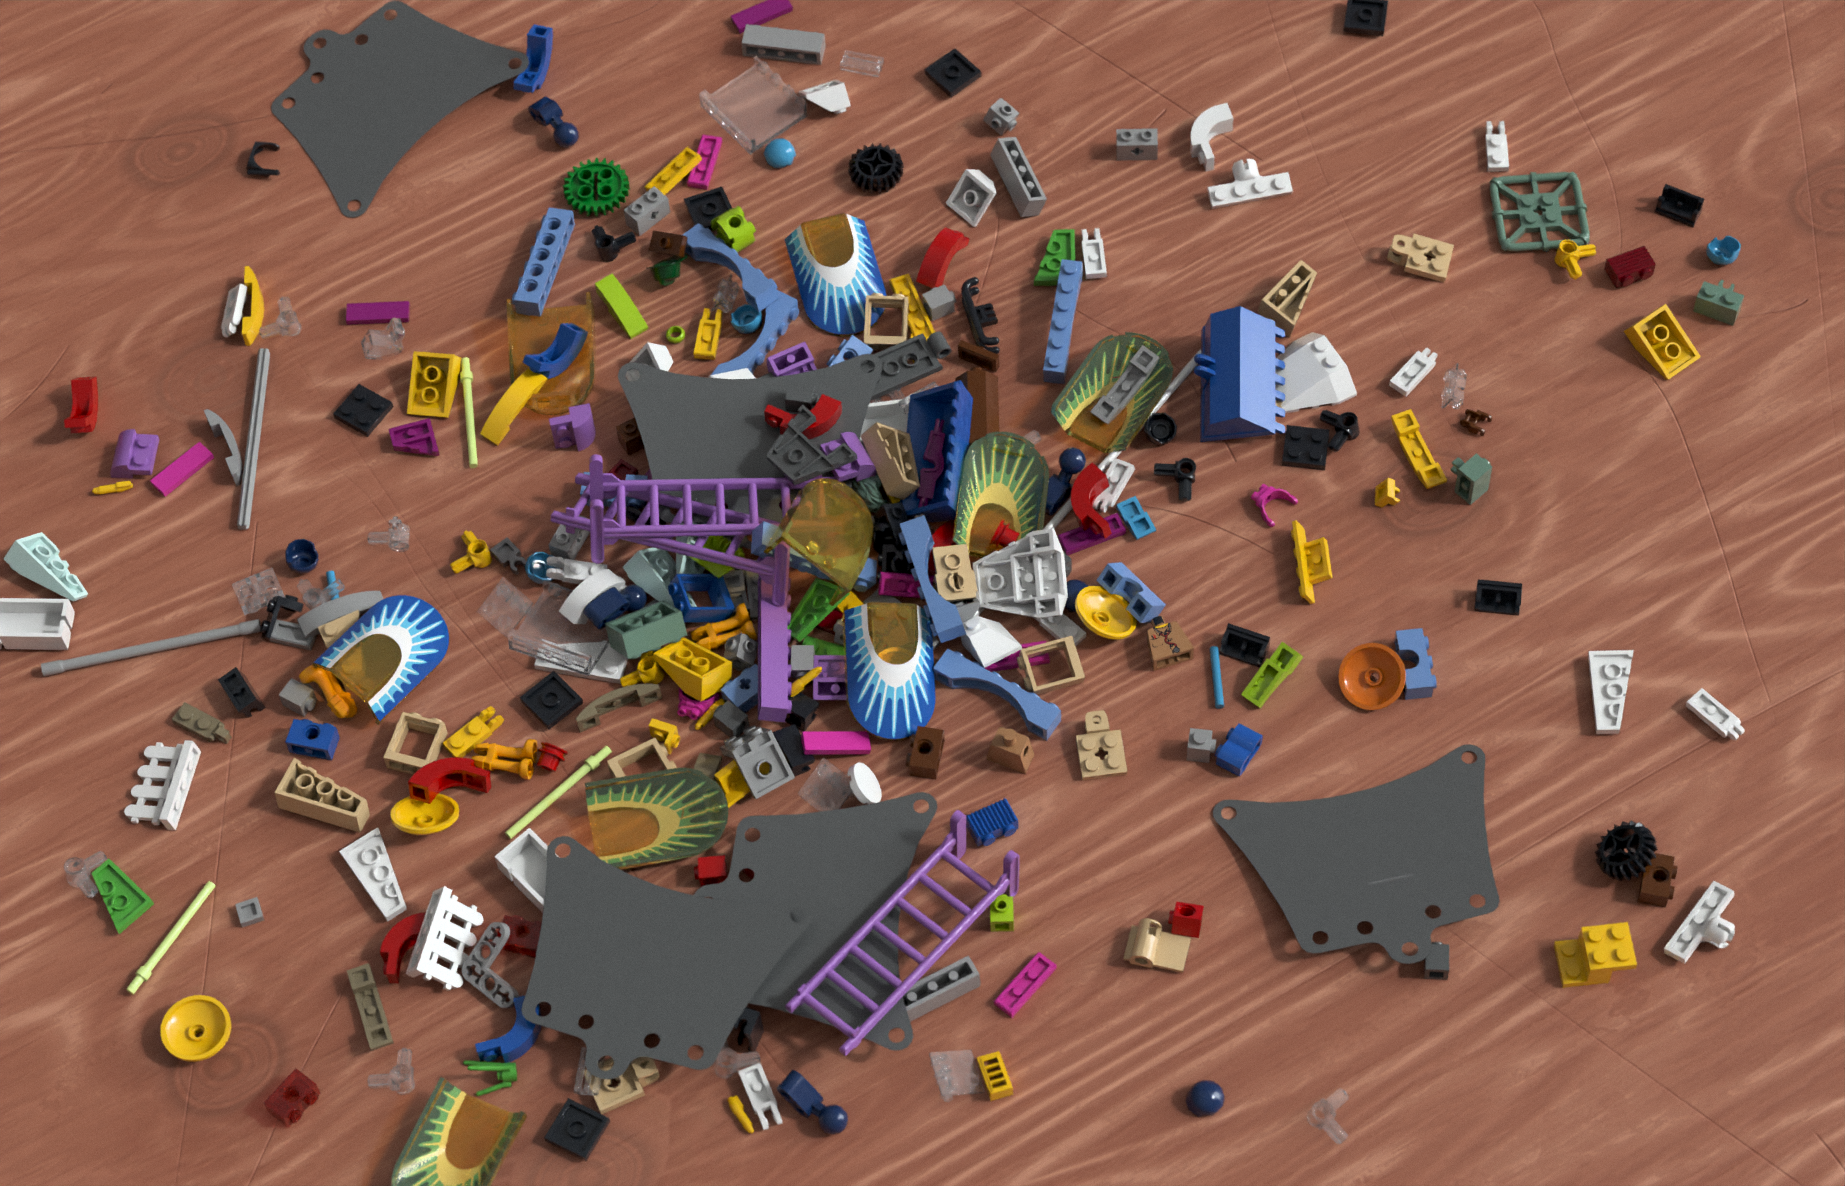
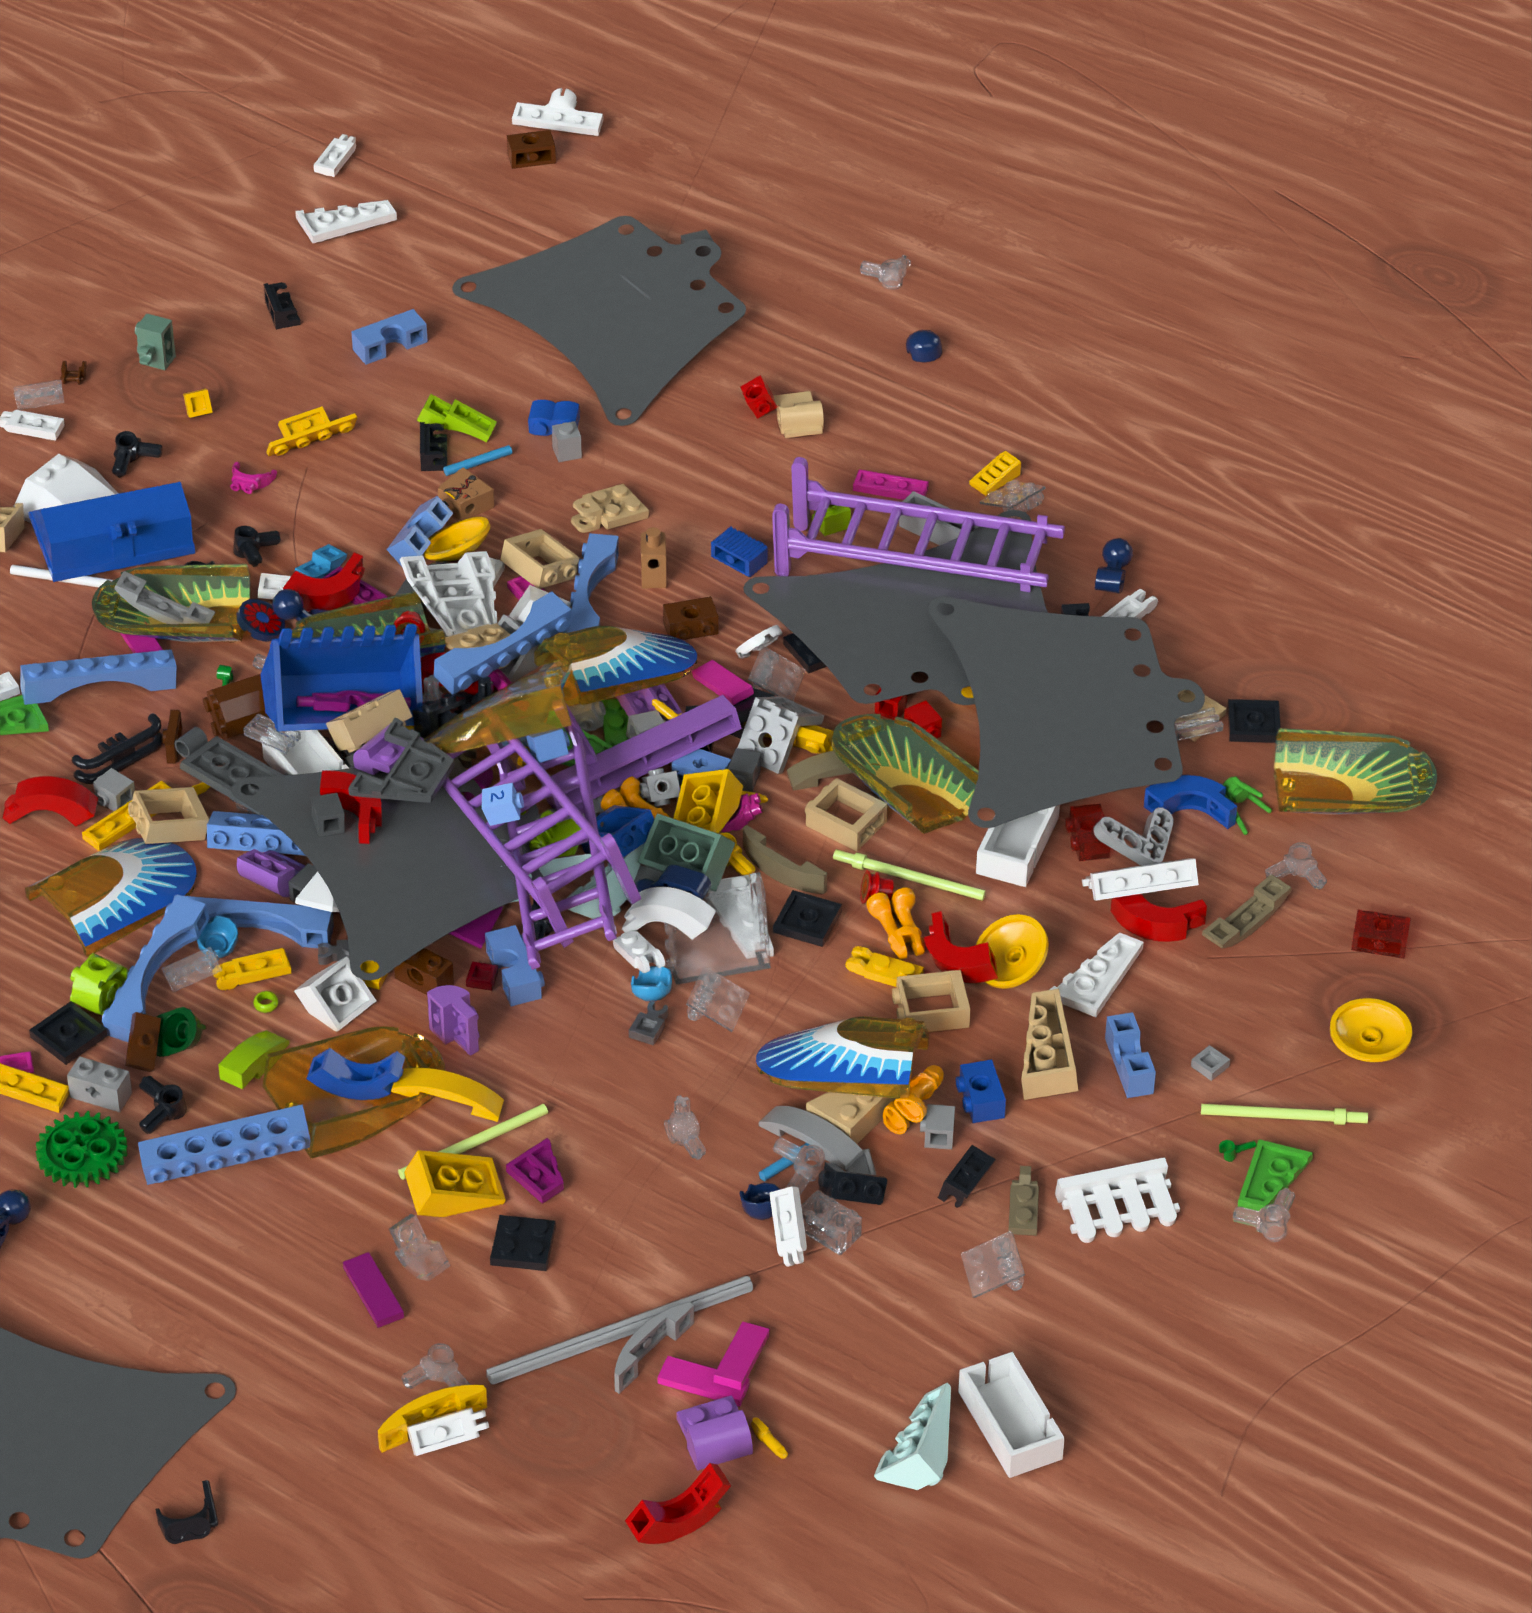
camera: 120 degrees left, 15 degrees down
light grey piece [41,619,261,676] -> none
yellow axle [450,530,492,574] -> none
light grey brick [548,515,590,560] -> none
yellow bracket [649,718,680,754] -> none
yellow piece [728,1095,754,1133] -> none
black plate [1282,425,1330,470] -> none
orange dish [1338,643,1406,710] -> none
yellow slope [1391,409,1447,489] -> none
yellow bracket [1554,922,1637,988] -> none
black gear [1595,820,1658,881] -> none
none -> green hand [217,665,233,686]
none -> tile [236,599,285,642]
none -> light blue brick [482,783,524,826]
none -> dark pink tile [713,1321,770,1390]
none -> white hinge [770,1186,807,1267]
none -> clear hinge [961,1230,1025,1298]
none -> medium blue arch [1105,1012,1156,1098]
none -> green hand [1219,1140,1256,1162]

